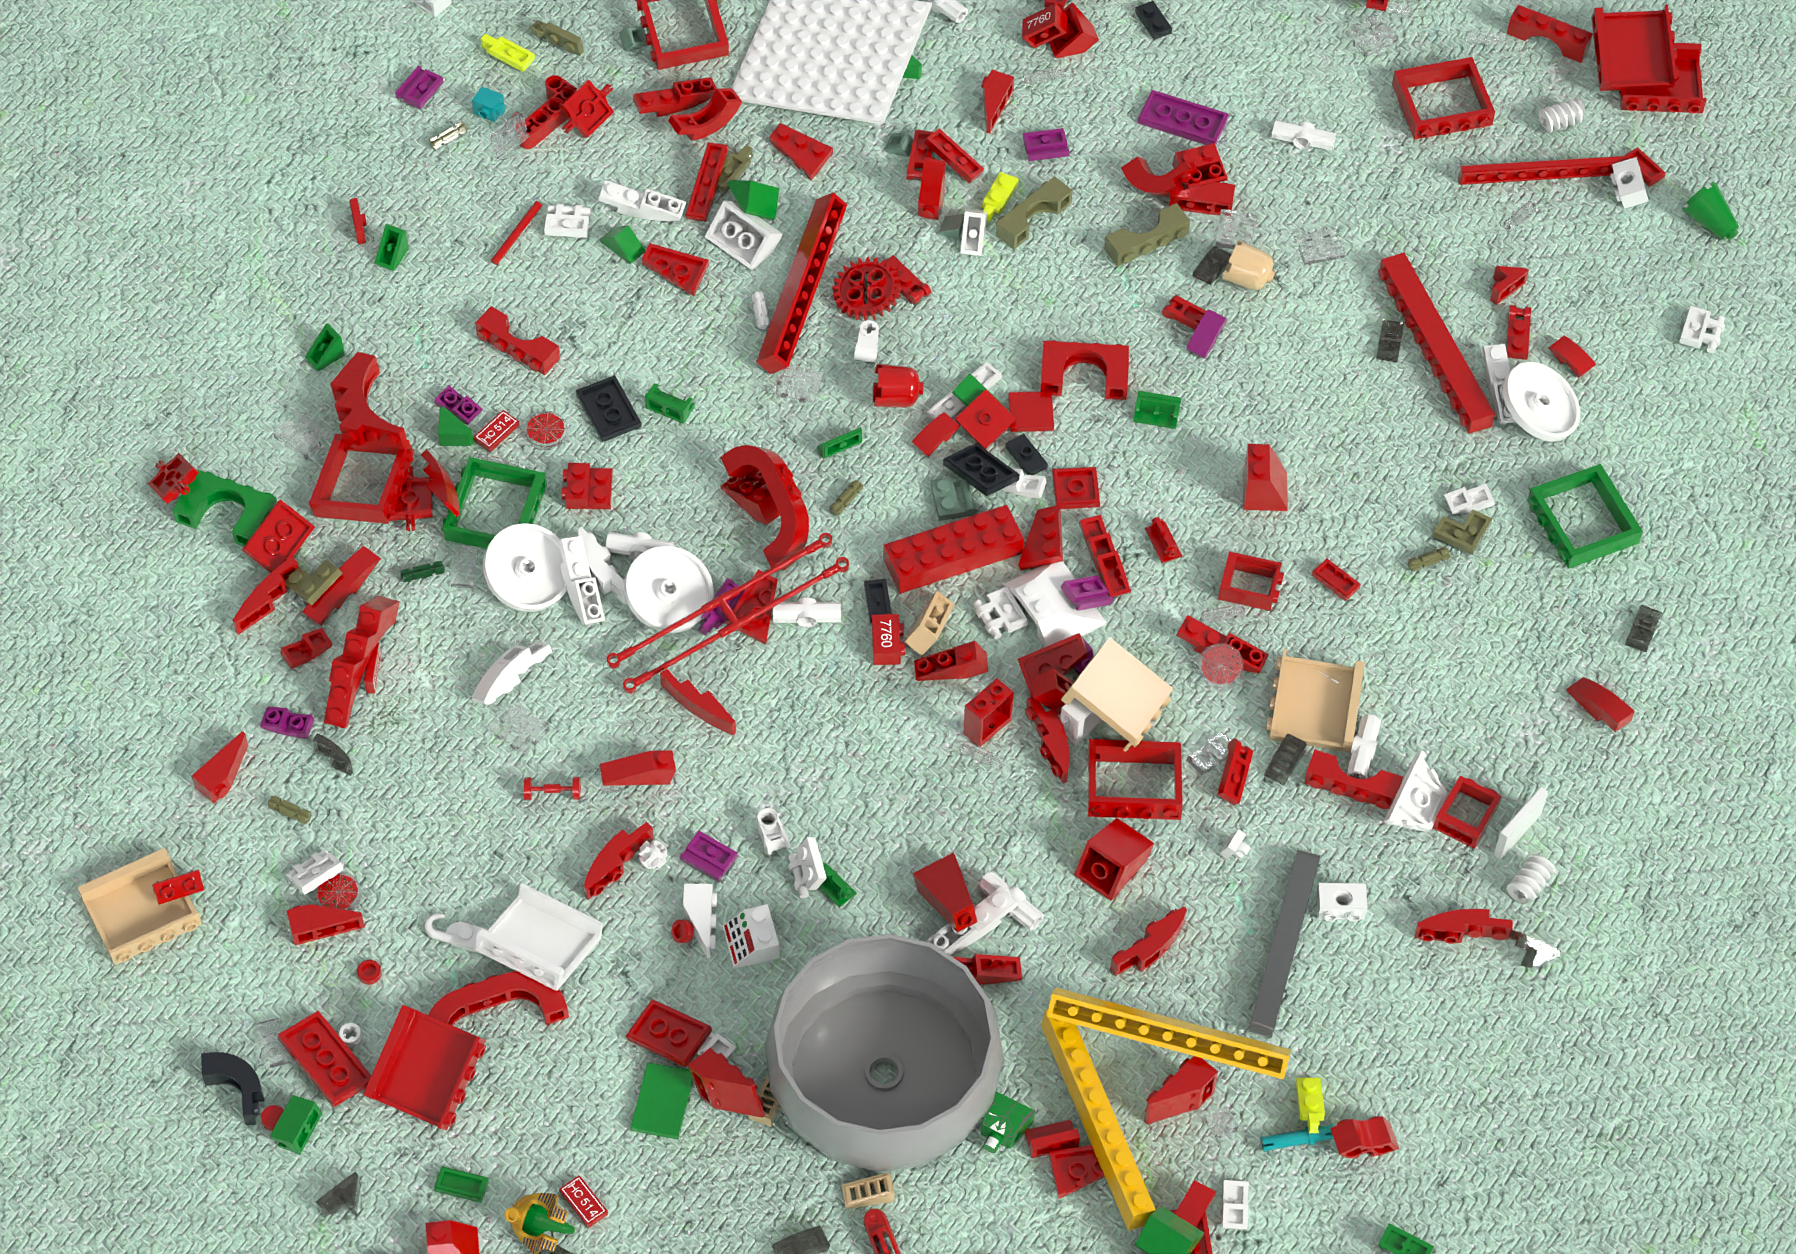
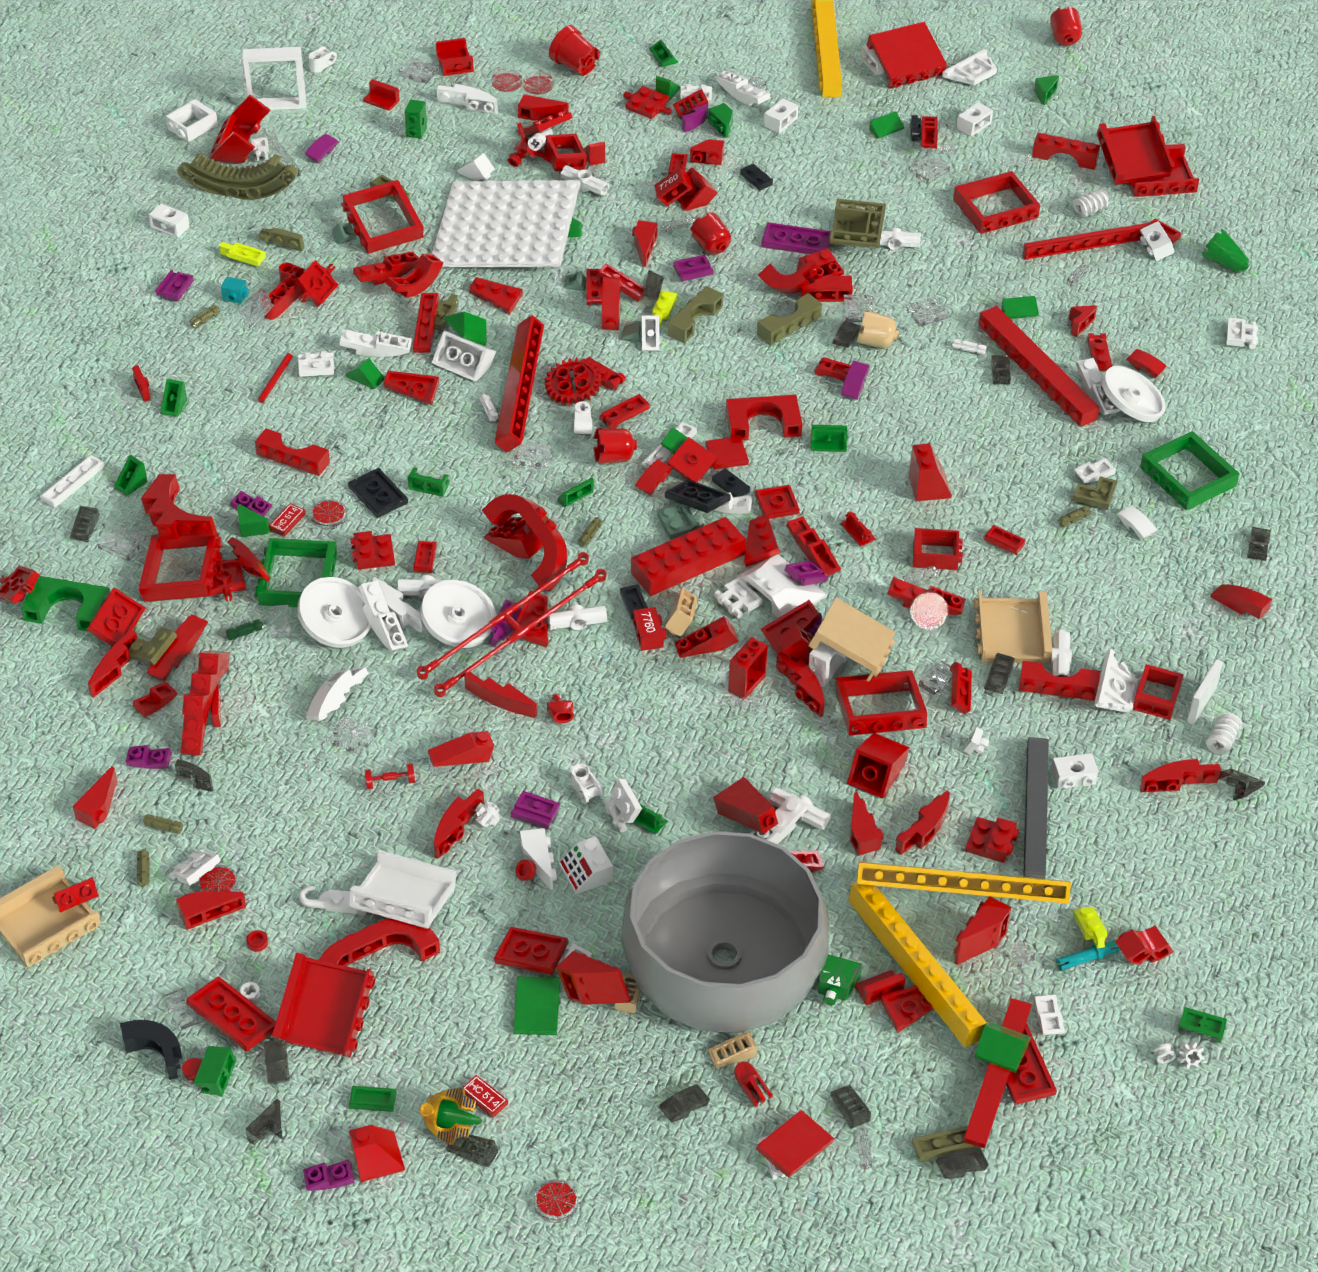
camera: 10 degrees left, 10 degrees down
none -> white tile [40,455,105,508]
none -> clear smoke slope [70,506,100,542]
none -> olive axle [137,849,150,887]
none -> clear smoke slope [264,1039,290,1085]
none -> red plate [413,541,437,573]
none -> red piece [547,694,574,723]
none -> red plate [599,394,650,428]
none -> clear smoke slope [642,270,664,301]
none -> red cylinder [690,212,731,255]
none -> olive slope [829,199,886,248]
none -> red slope [850,792,884,856]
none -> white axle [952,339,986,355]
none -> red plate [965,817,1019,863]
none -> green slope [1001,296,1039,319]
none -> white slope [1117,505,1157,540]

